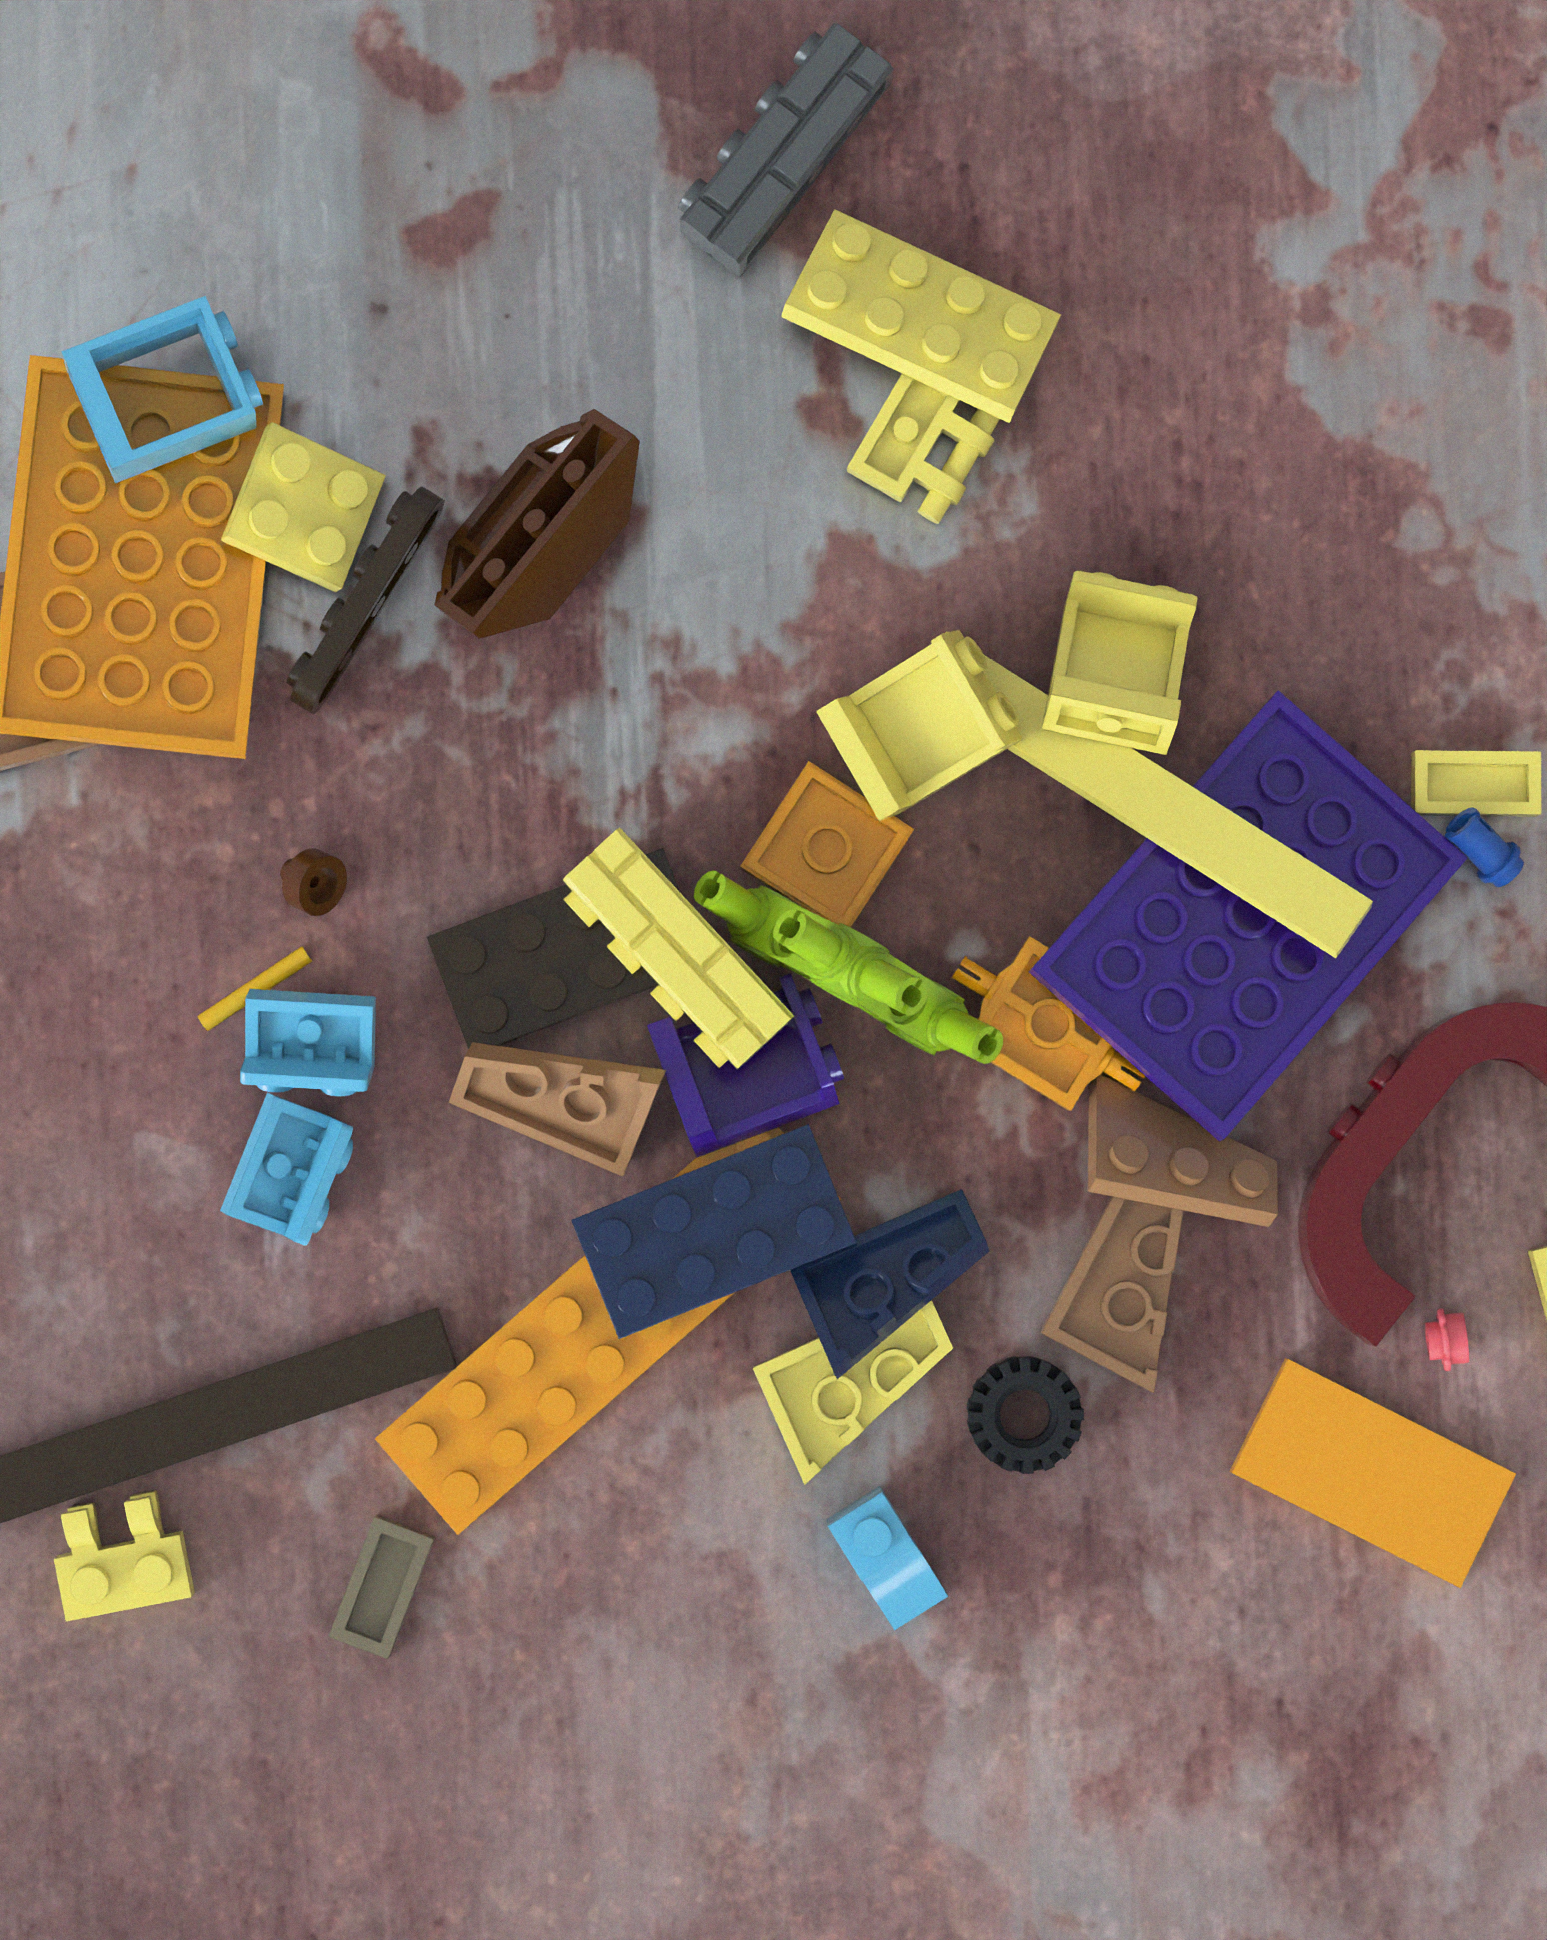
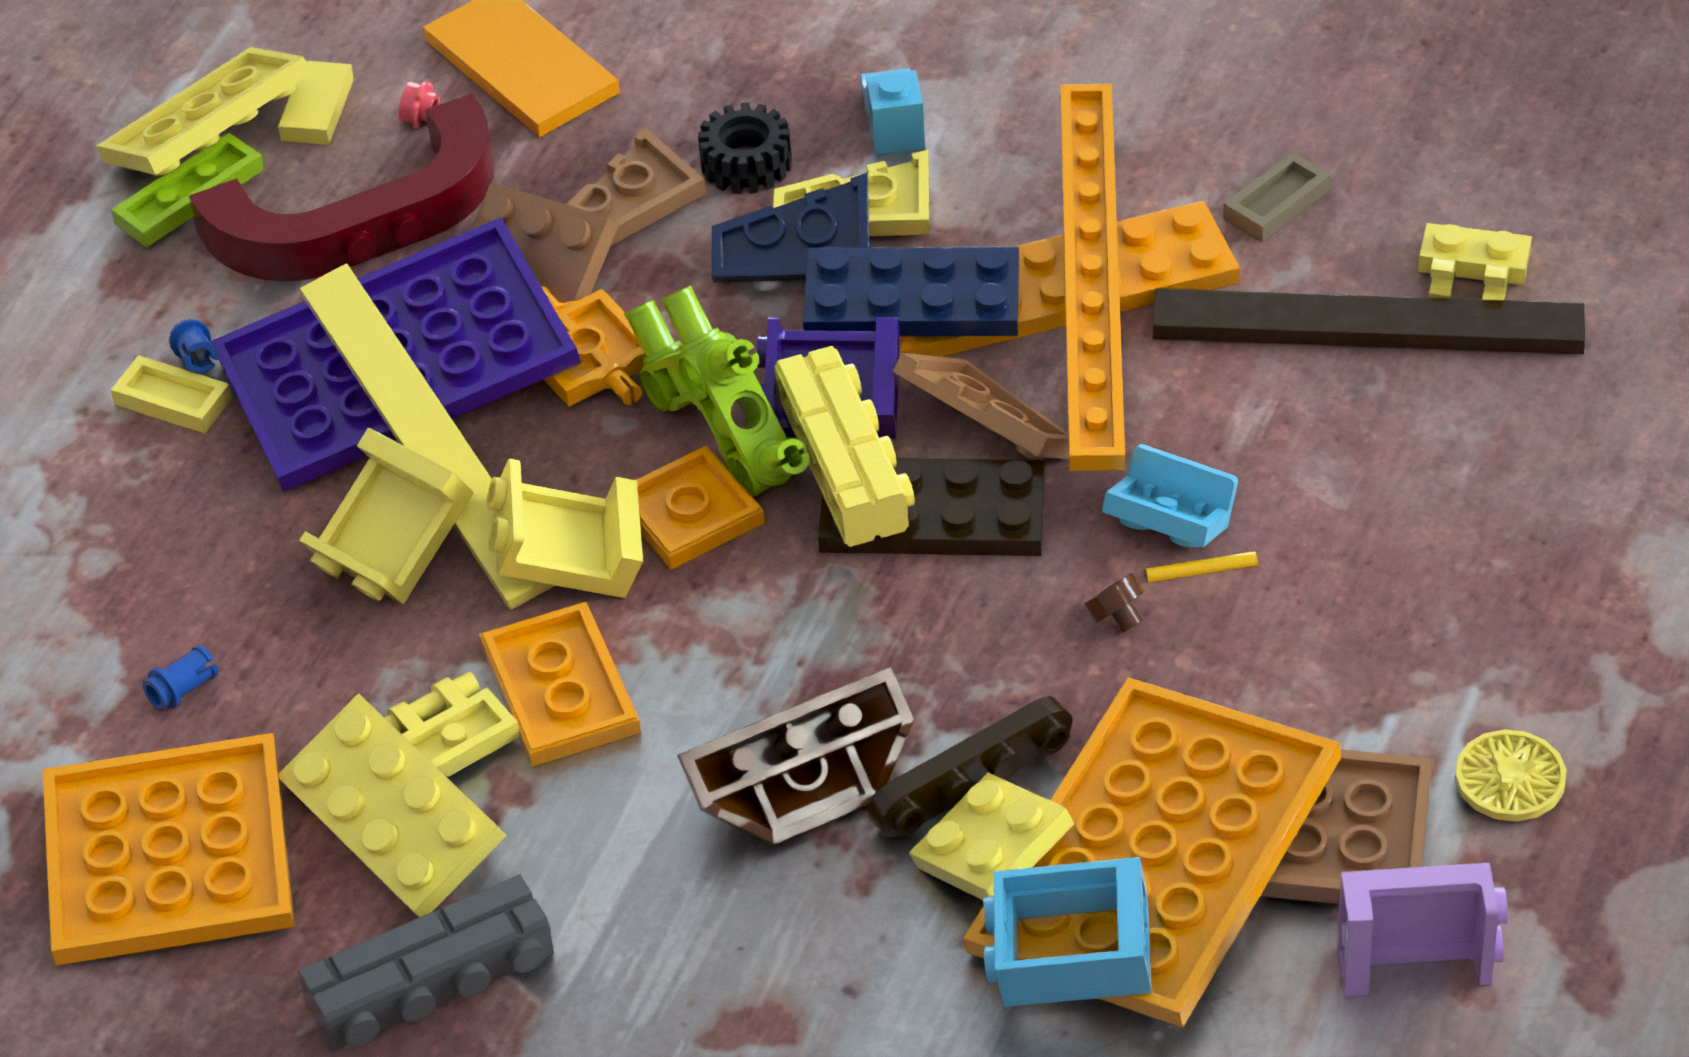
camera: 150 degrees left, 40 degrees down
medium azure bracket [220,1092,353,1246] -> none
none -> light orange plate [42,733,295,966]
none -> blue pin [142,645,219,710]
none -> light orange tile [479,602,641,767]
none -> light orange plate [1060,84,1125,471]

